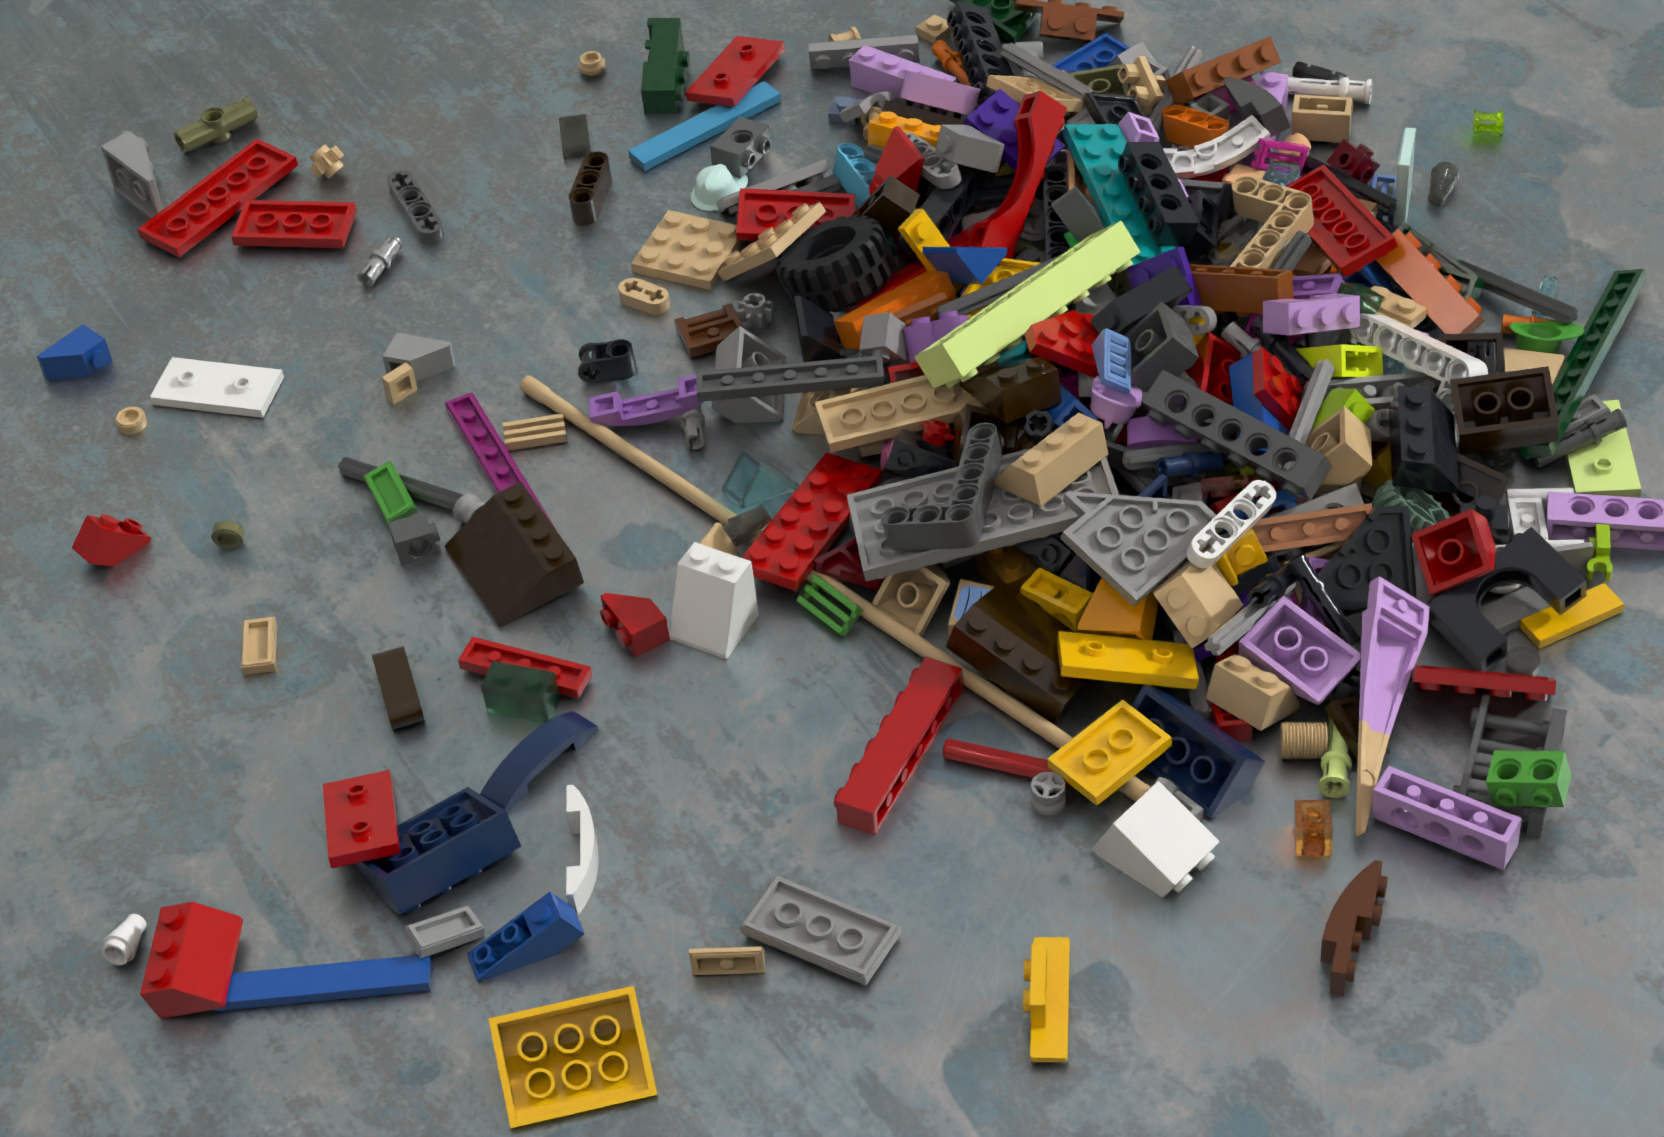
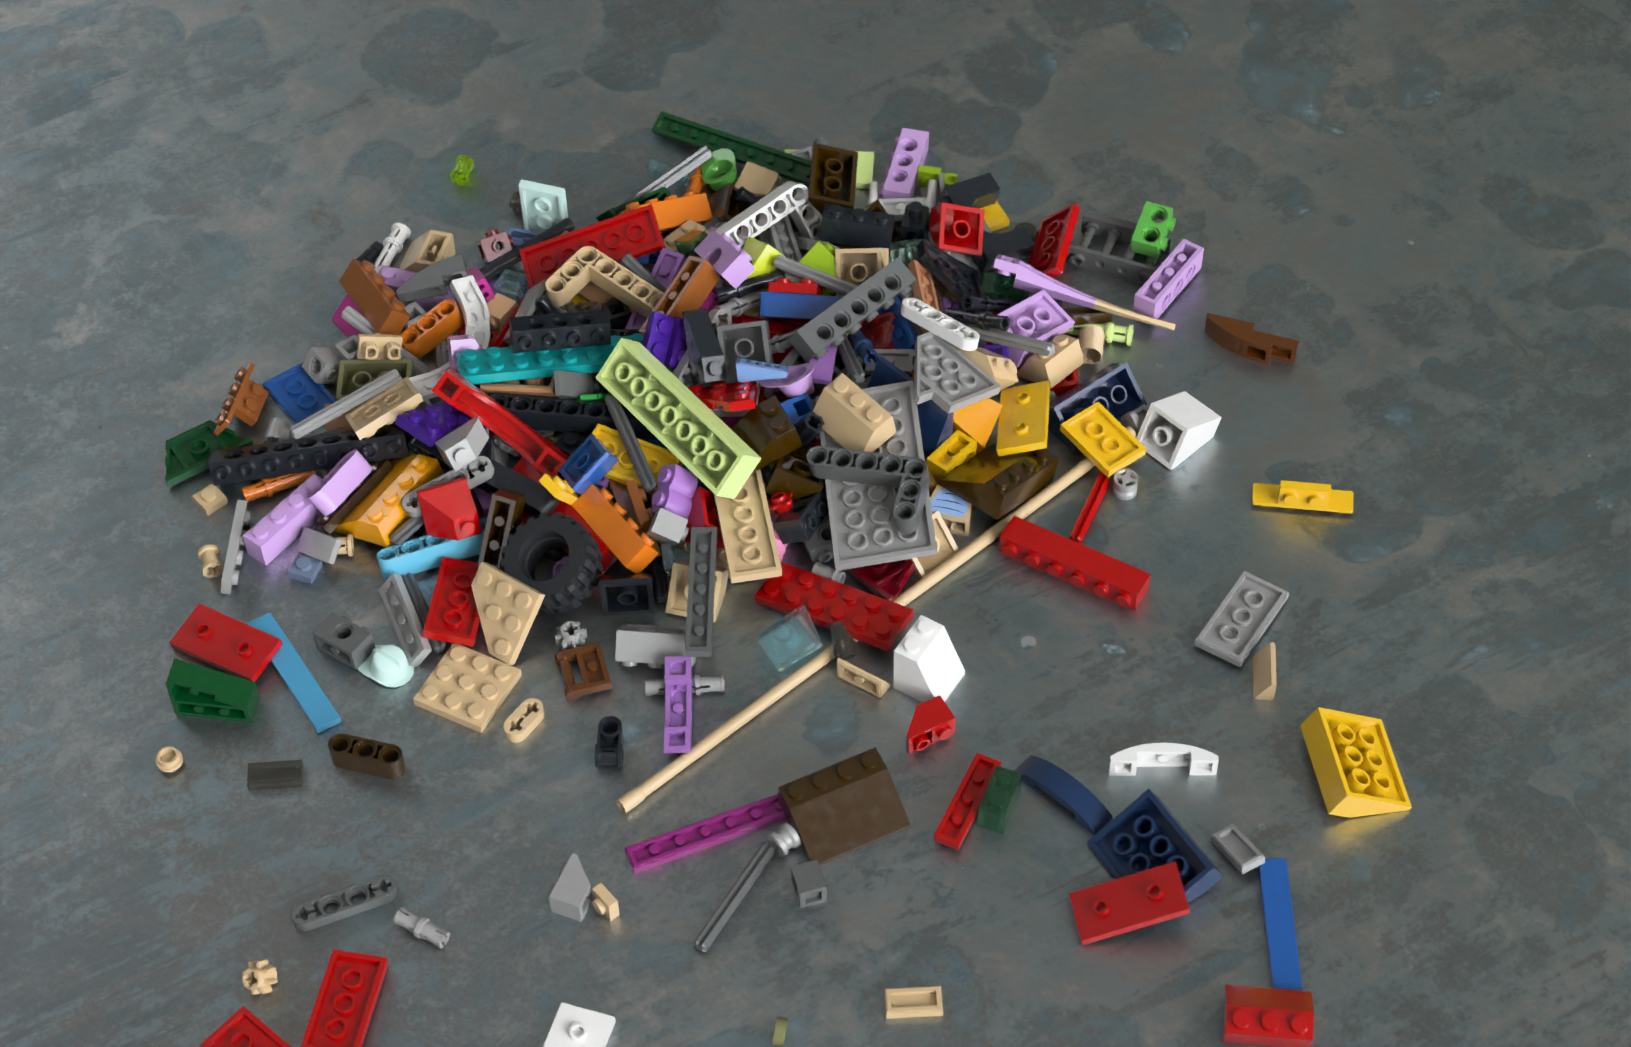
camera: 90 degrees left, 5 degrees up
bright green tile [364,460,418,523] -> none
dark brown beam [372,646,425,730] -> none
blue slope [467,892,585,982] -> none
tan tile [503,413,567,451] -> none
bright green tile [796,573,863,636] -> none
black plate [1082,93,1147,124] -> none
clear orange brick [1293,800,1333,857] -> none

